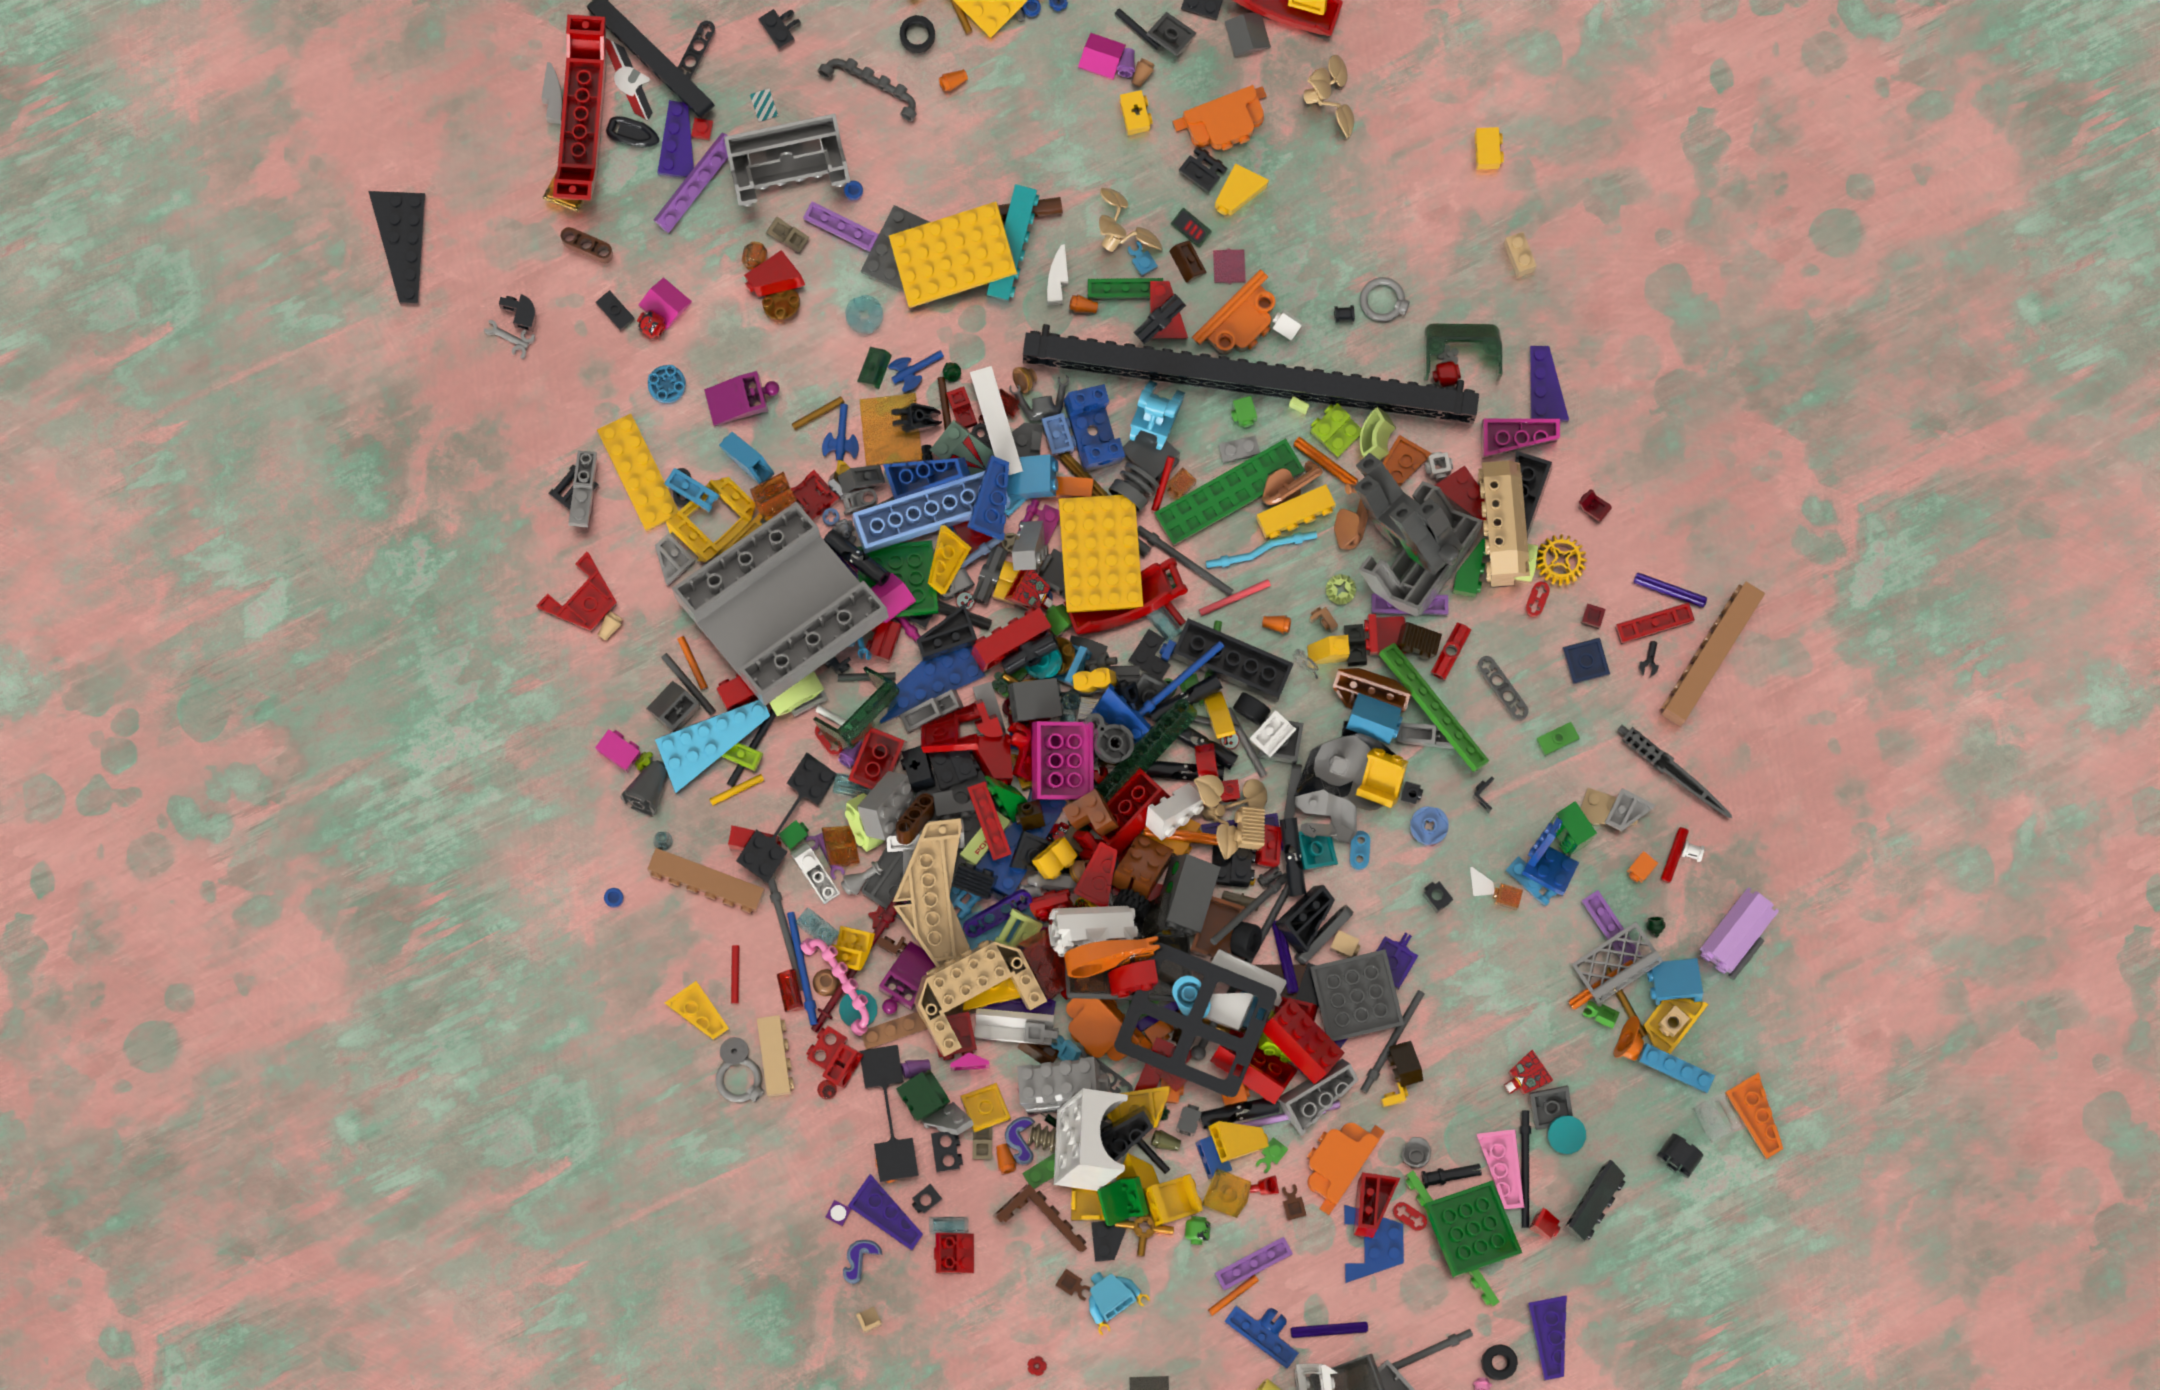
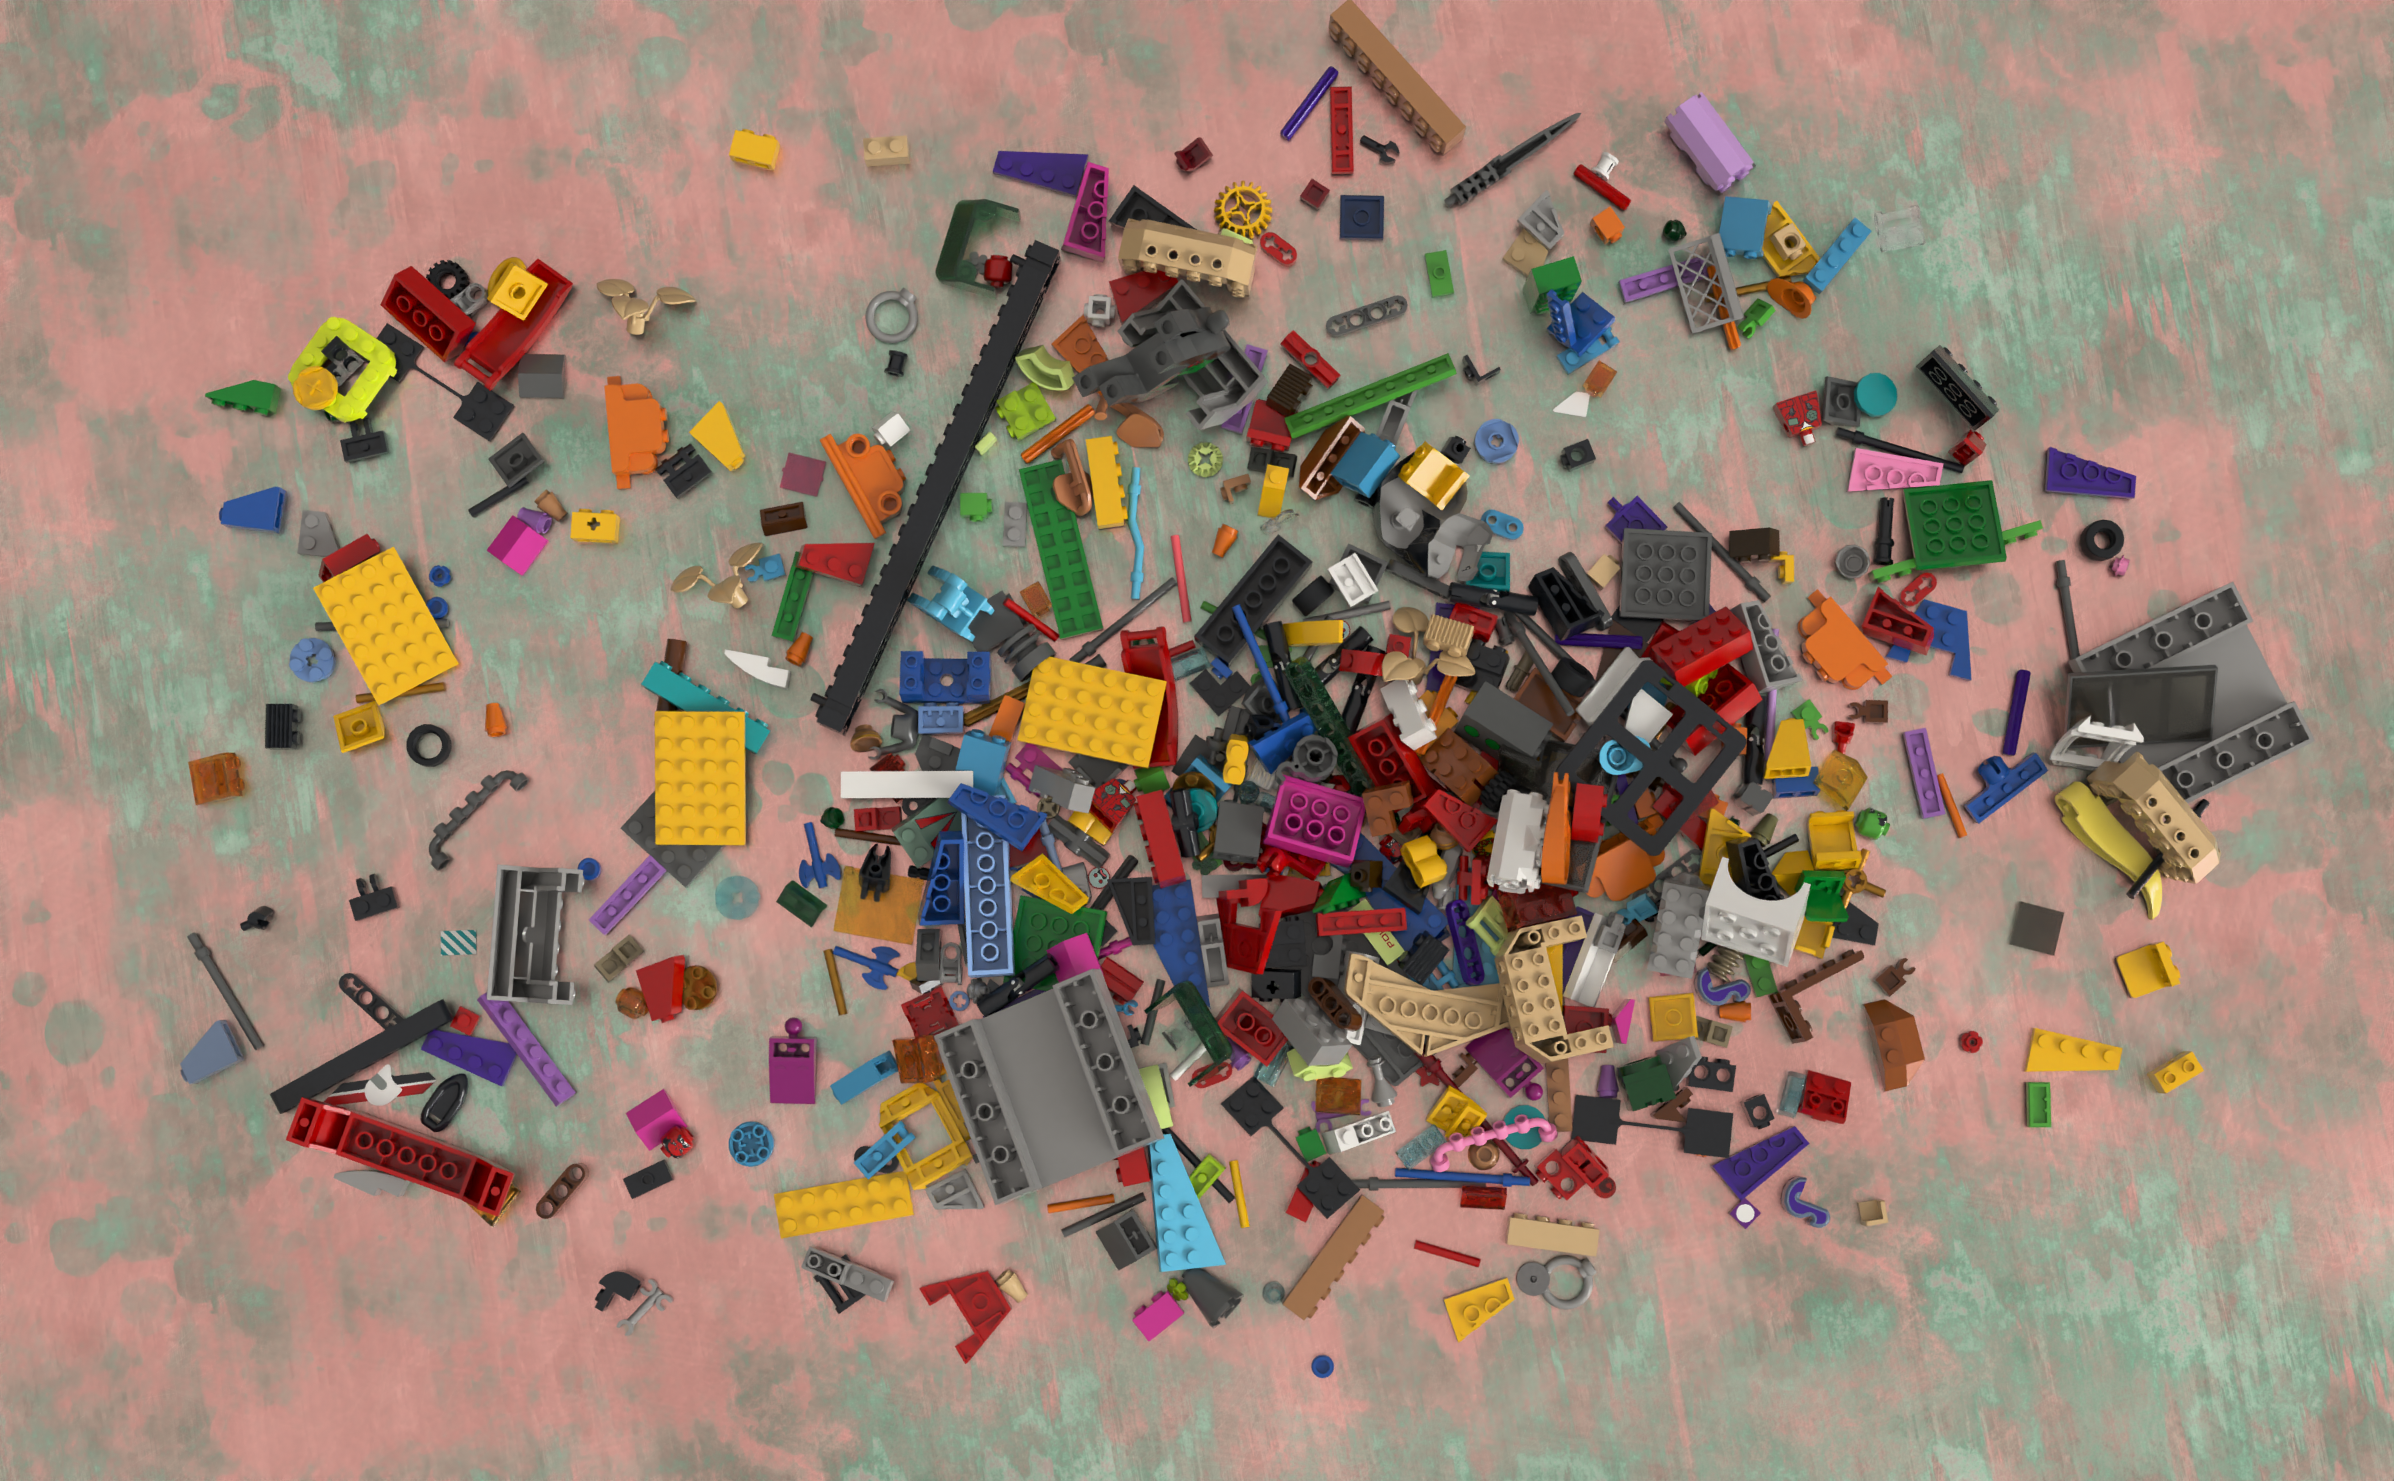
camera: 70 degrees left, 5 degrees up
black wing [368,191,426,305] -> none
medium azure torso [1089,1272,1150,1335] -> none
black piece [1133,294,1186,344] -> none
slope [1170,207,1212,248] -> none
green slope [1452,538,1486,598] -> none
black brick [1656,1133,1704,1178] -> none
orange wing [1725,1072,1783,1159] -> none
none -> clear bracket [1162,1013,1201,1051]
none -> reddish brown slope [1650,1087,1693,1123]
none -> dark orange wedge [1863,999,1925,1091]

